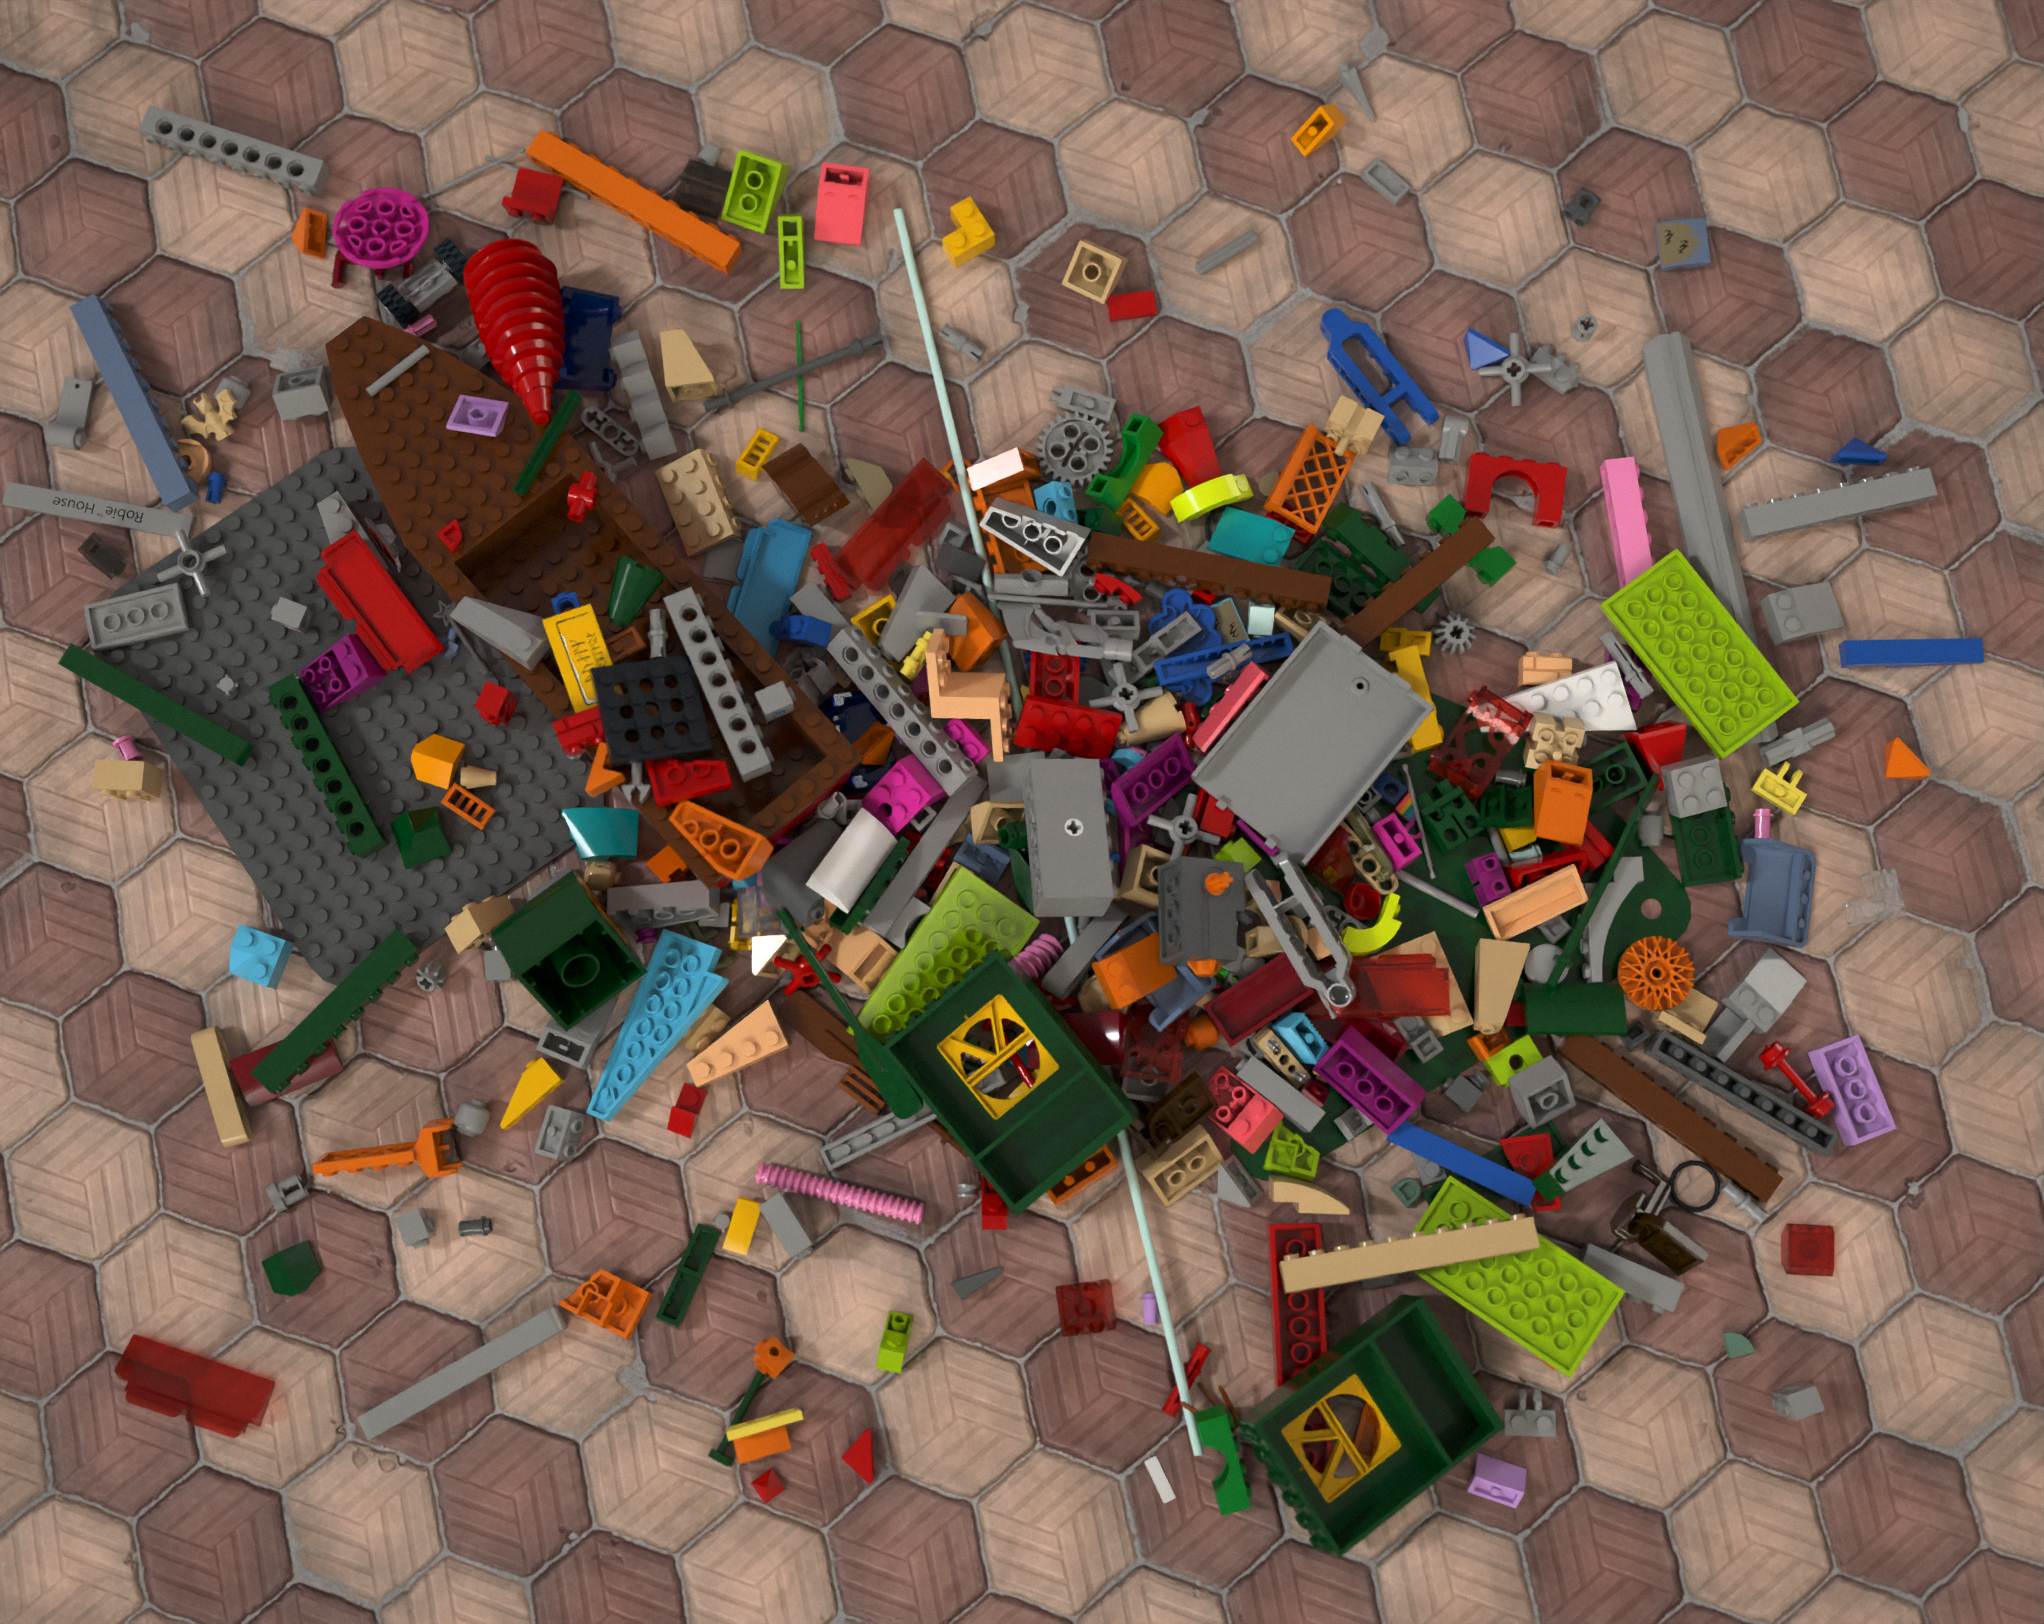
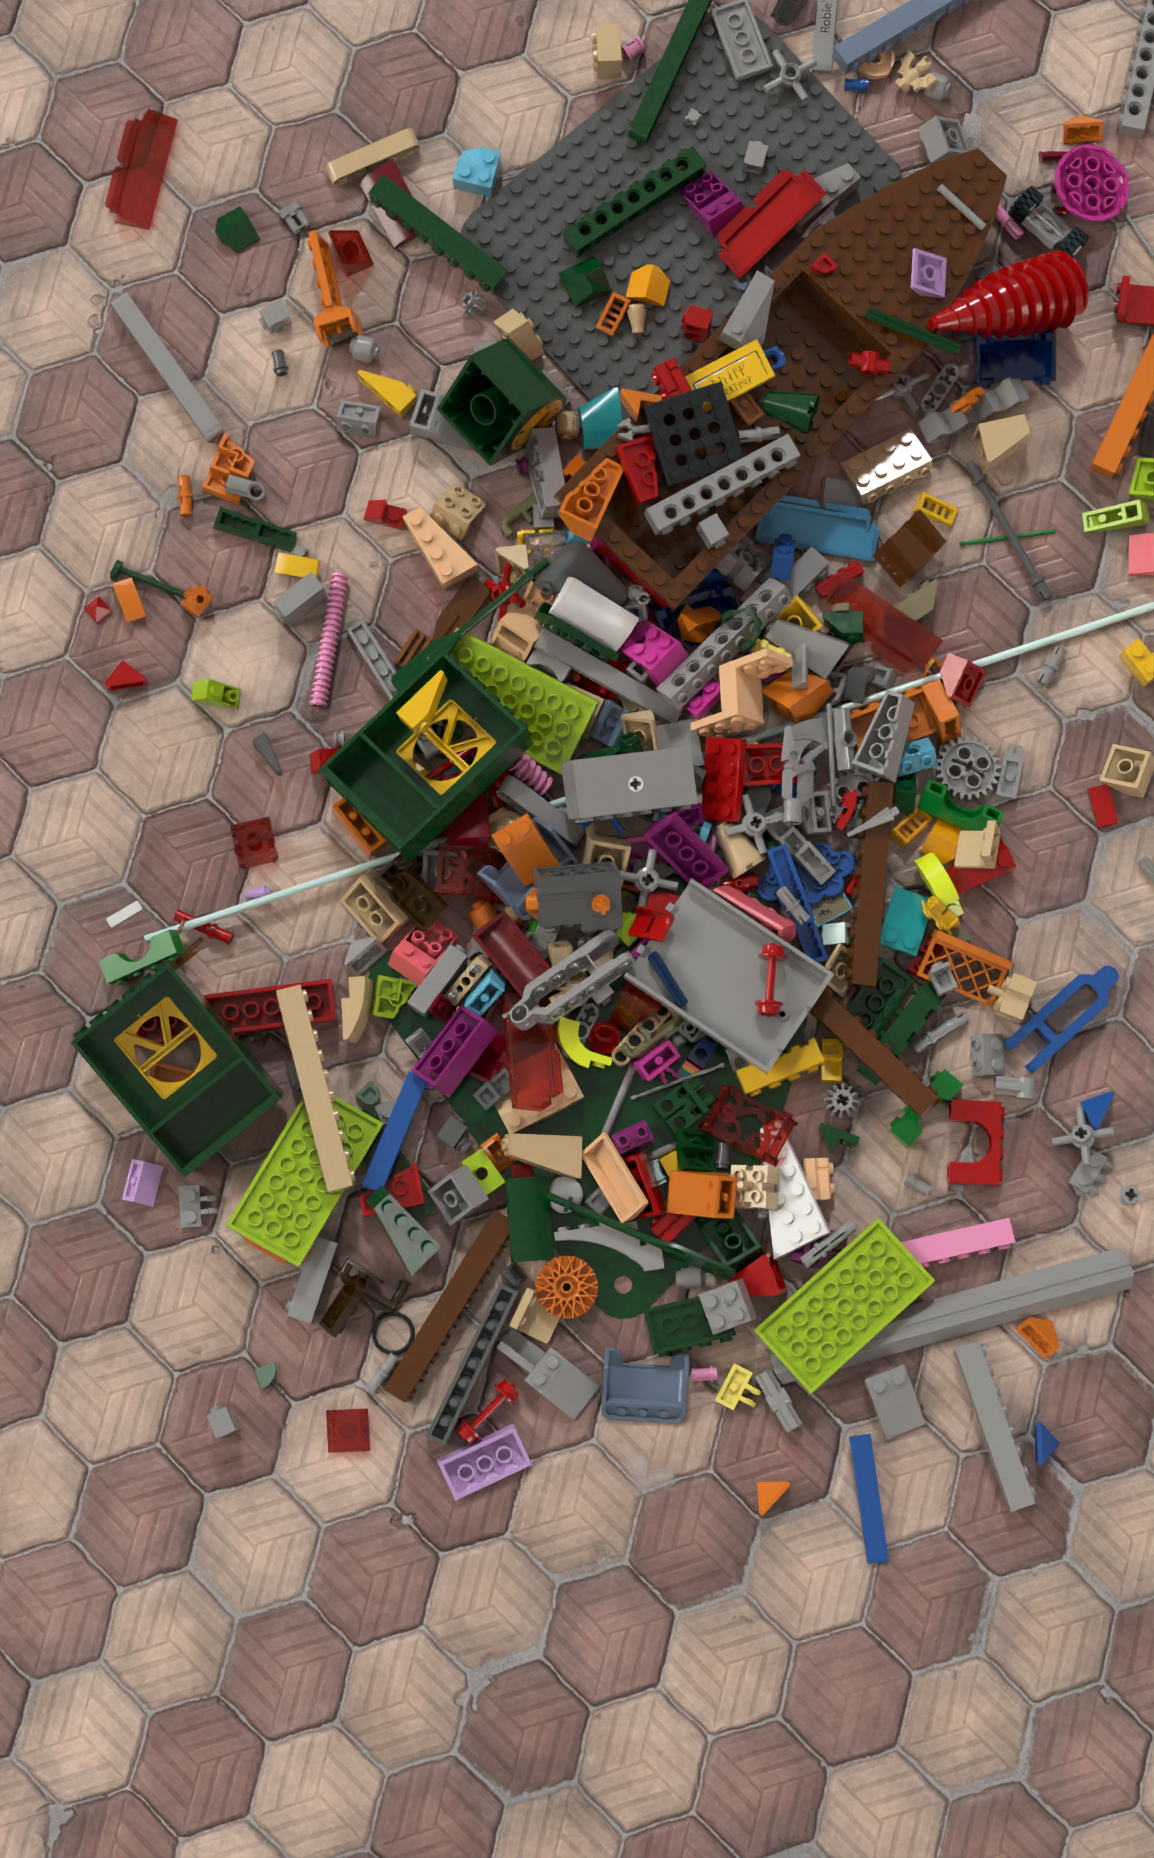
camera: 85 degrees right, 0 degrees up
medium azure wing [586,929,729,1122] -> none
light yellow tile [725,1407,803,1441] -> none
none -> orange pin [177,475,193,517]
none -> light grey piece [225,474,266,500]
none -> clear red slope [328,230,374,277]
none -> yellow slope [396,670,448,736]
none -> red piece [627,906,675,942]
none -> dark blue axle [648,951,688,1008]
none -> orange slope [680,606,722,632]
none -> dark green piece [720,608,762,653]
none -> red piece [755,942,787,1018]
none -> dark green slope [818,1122,860,1154]
none -> dark green slope [822,611,865,644]
none -> dark tan tile [832,602,855,612]
none -> light grey piece [847,806,900,837]
none -> yellow hinge [921,896,960,935]
none -> light grey bracket [928,961,958,996]
none -> red slope [940,653,986,708]
none -> orange slope [951,386,985,414]
none -> tan bracket [954,820,1001,869]

